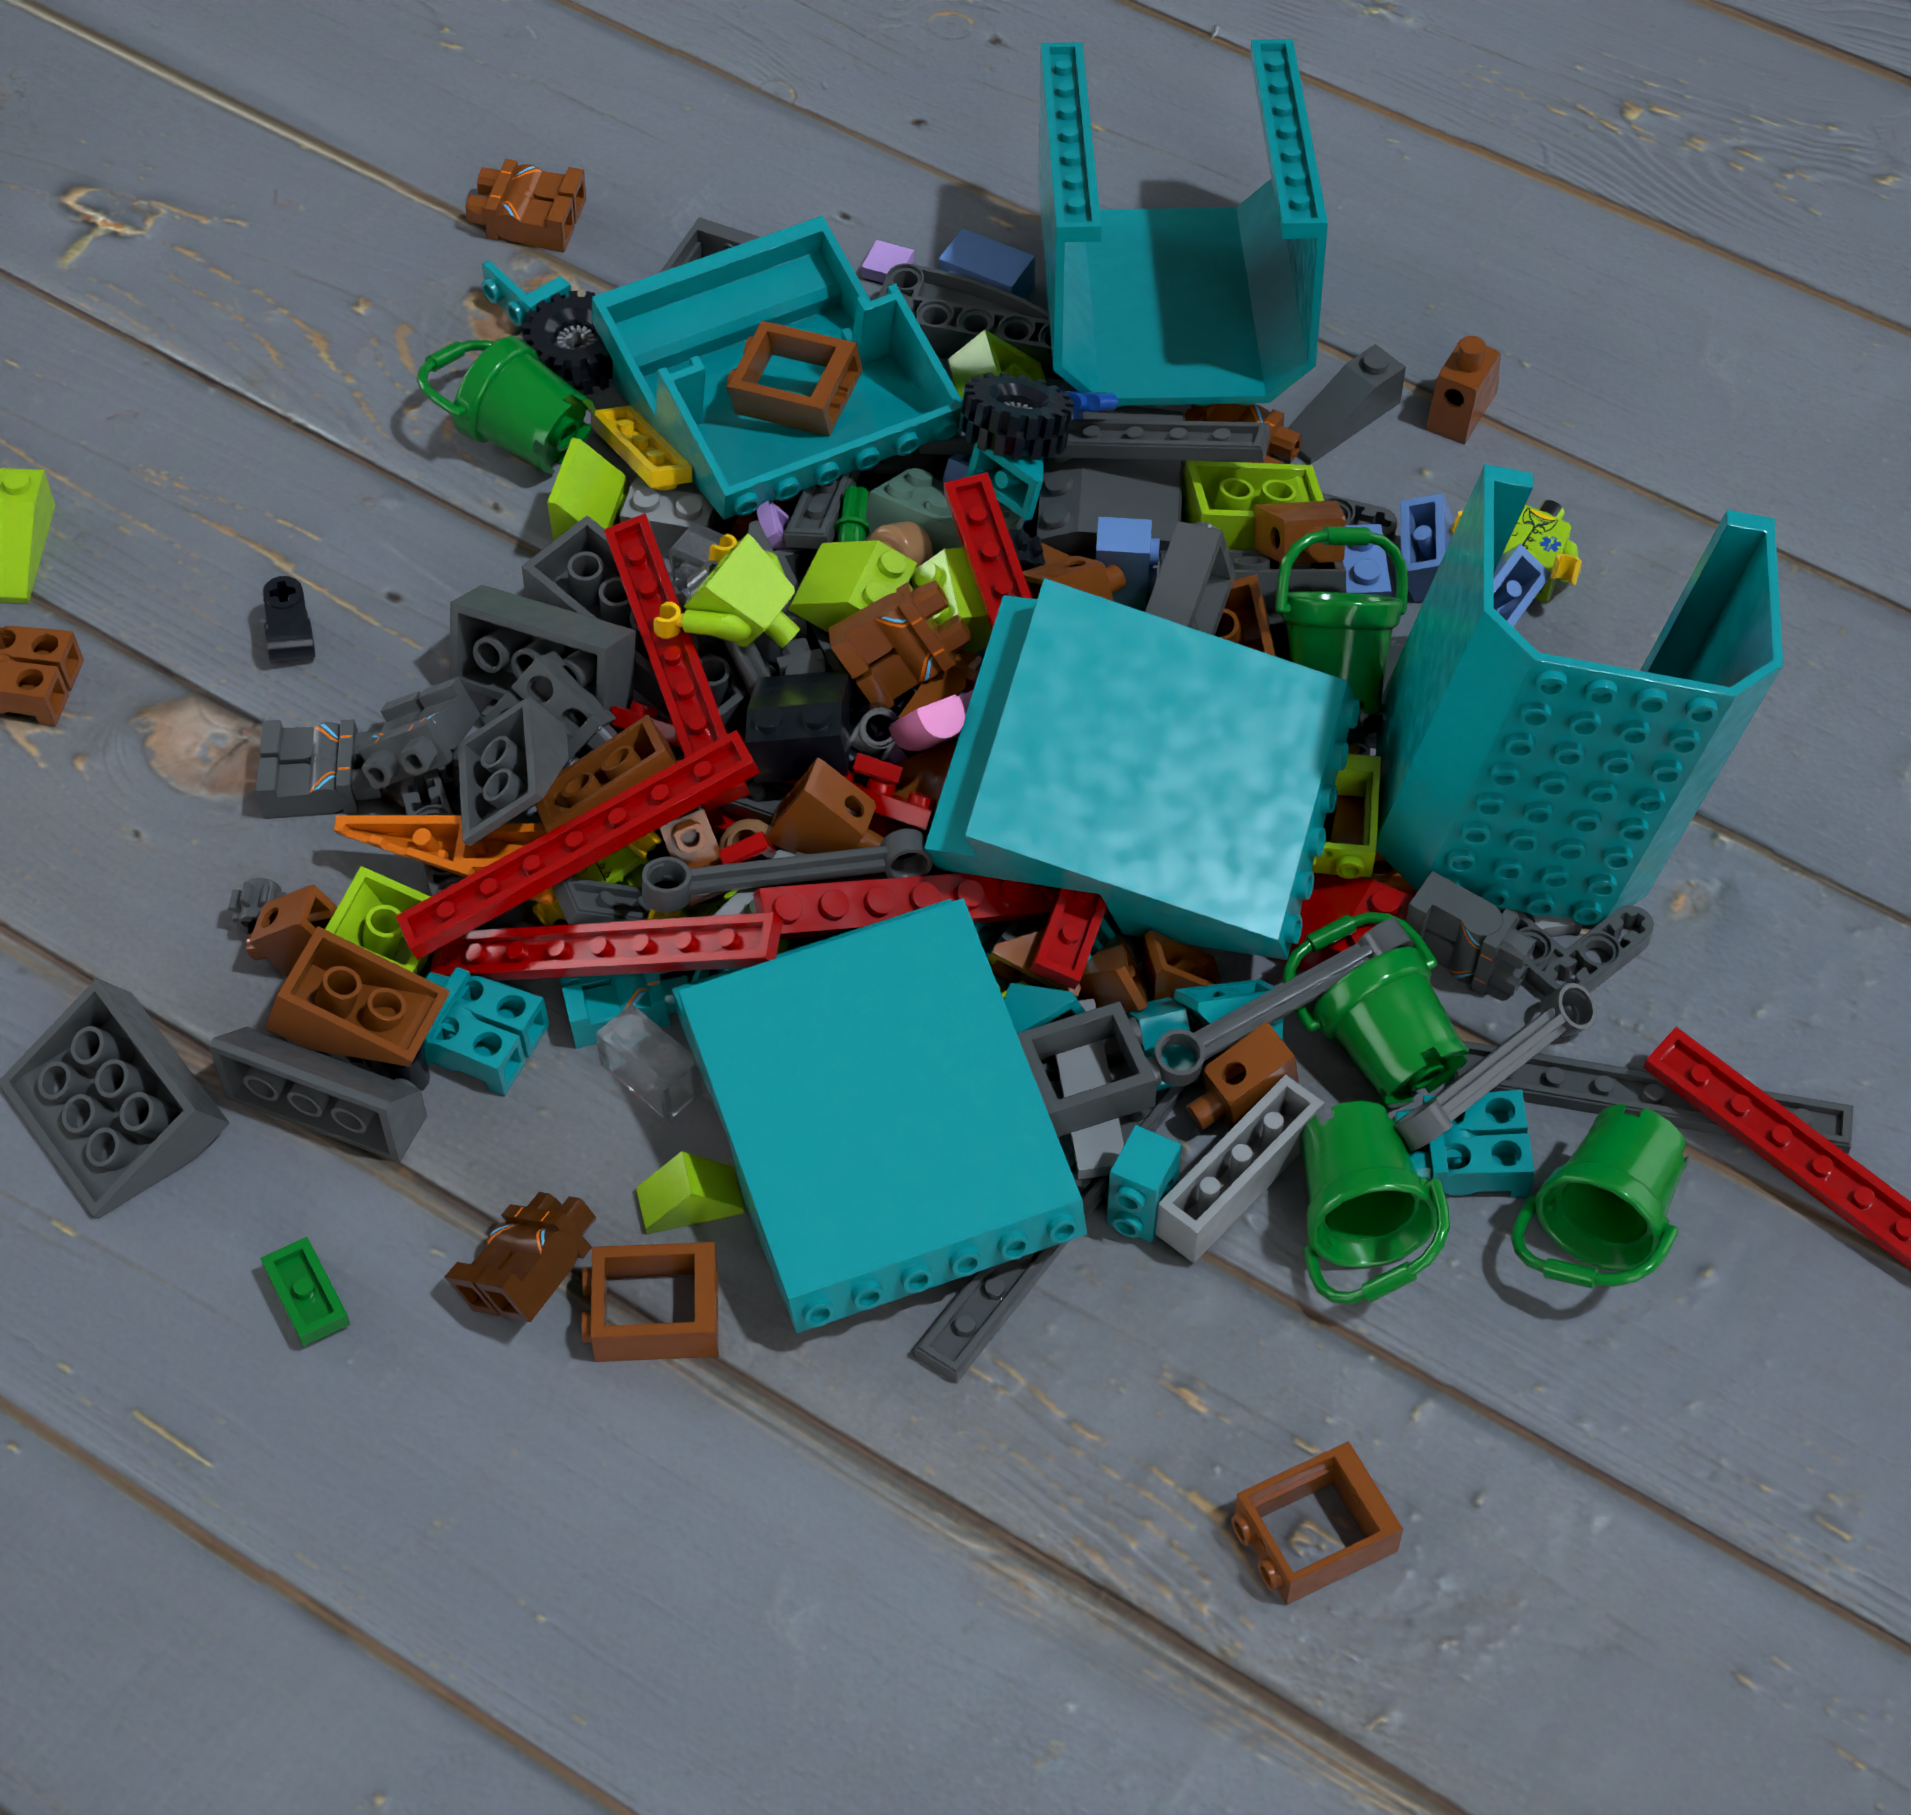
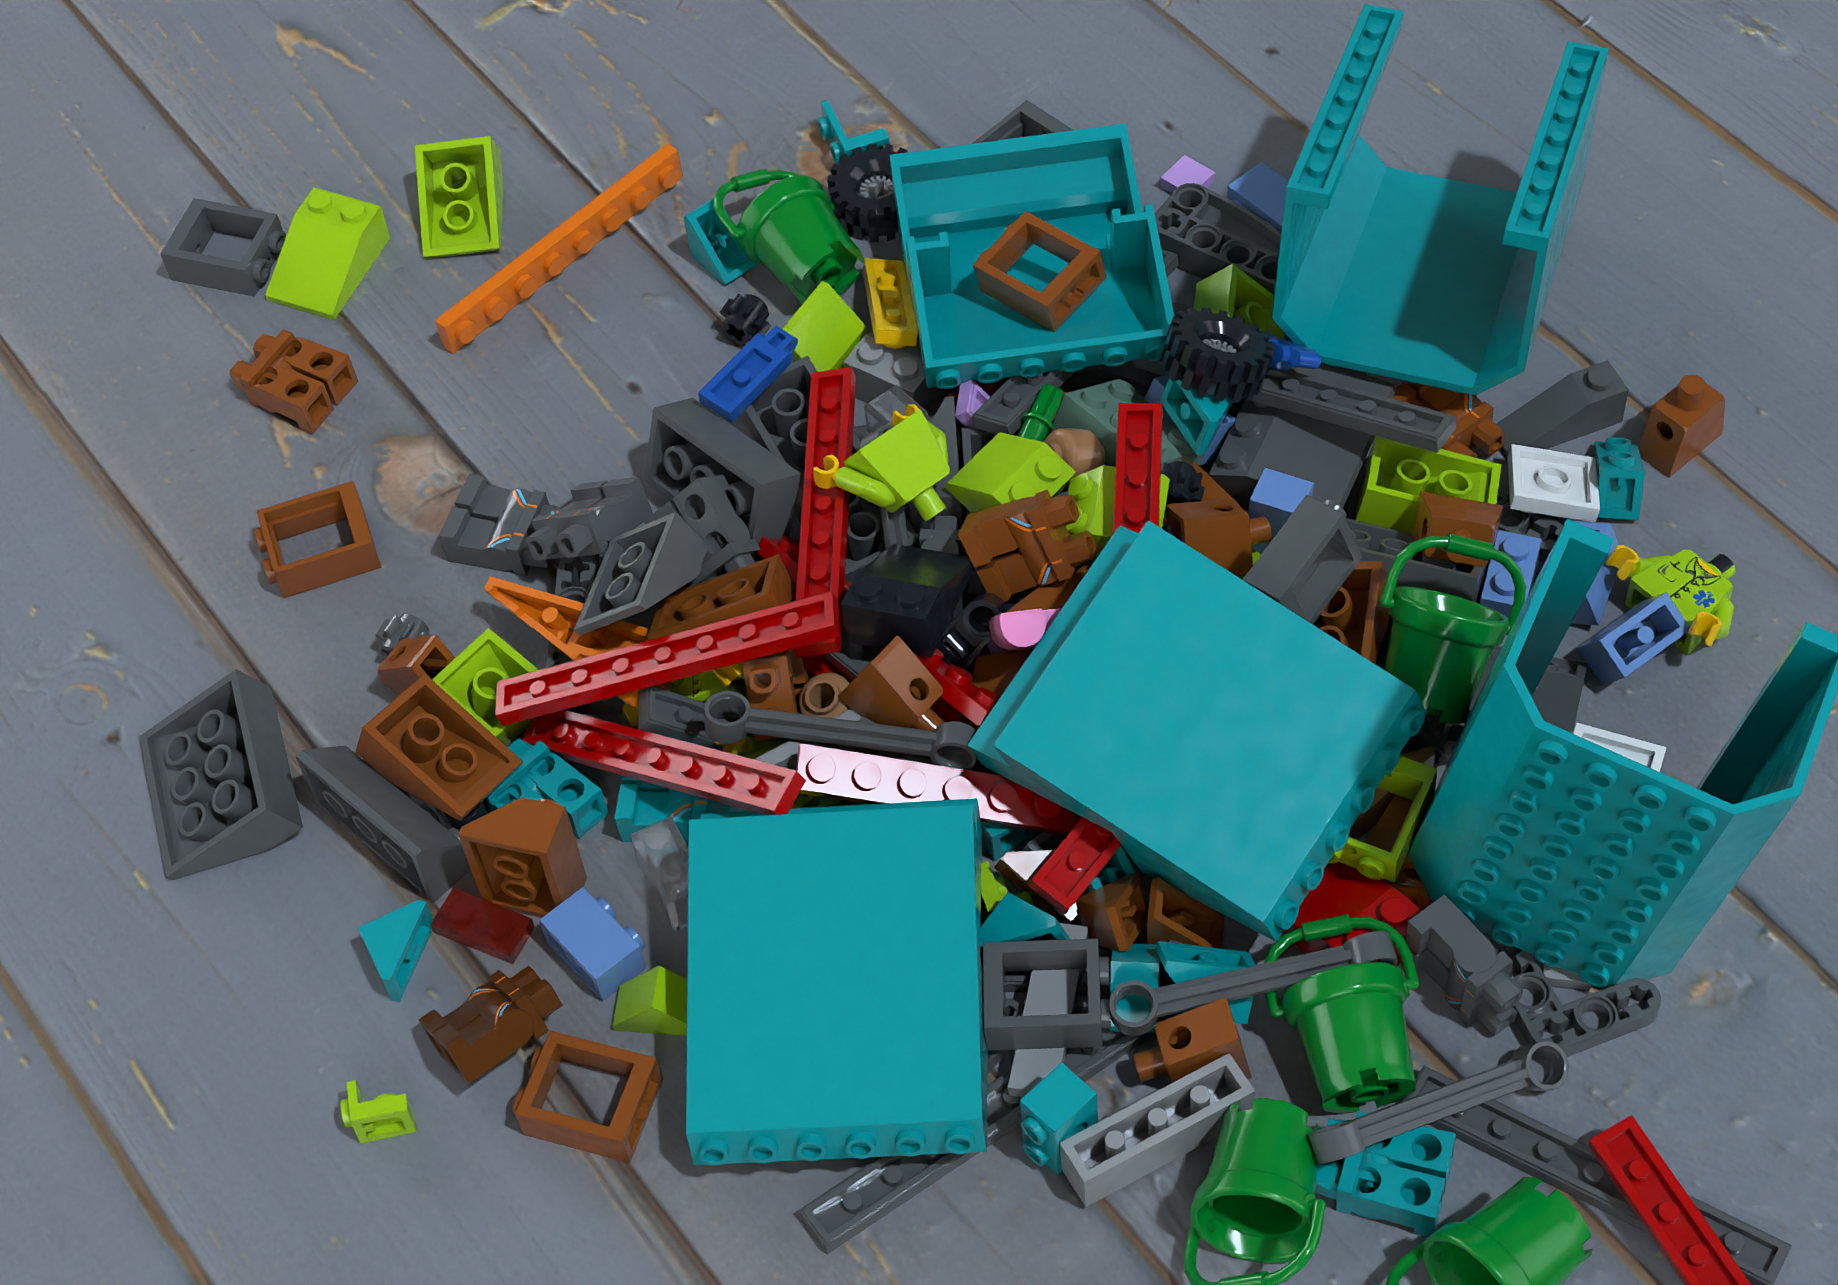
camera: 25 degrees right, 0 degrees up
green plate [260,1237,351,1347] -> none
black piece [262,576,316,663] -> none
dark orange hips [465,159,586,253] -> none
red tile [718,831,777,865] -> none
red tile [852,753,904,785] -> none
none -> dark orange window [254,481,382,598]
none -> lime bracket [341,1080,417,1144]
none -> teal slope [358,900,436,1002]
none -> lime slope [415,136,504,259]
none -> clear red plate [431,888,535,964]
none -> orange plate [435,143,683,354]
none -> dark orange slope [458,797,587,918]
none -> medium blue brick [539,887,646,1002]
none -> teal slope [683,198,757,285]
none -> blue hinge [698,326,798,423]
none -> black gear [720,294,771,344]
none -> white plate [1507,444,1600,522]
none -> teal bracket [1594,437,1645,520]

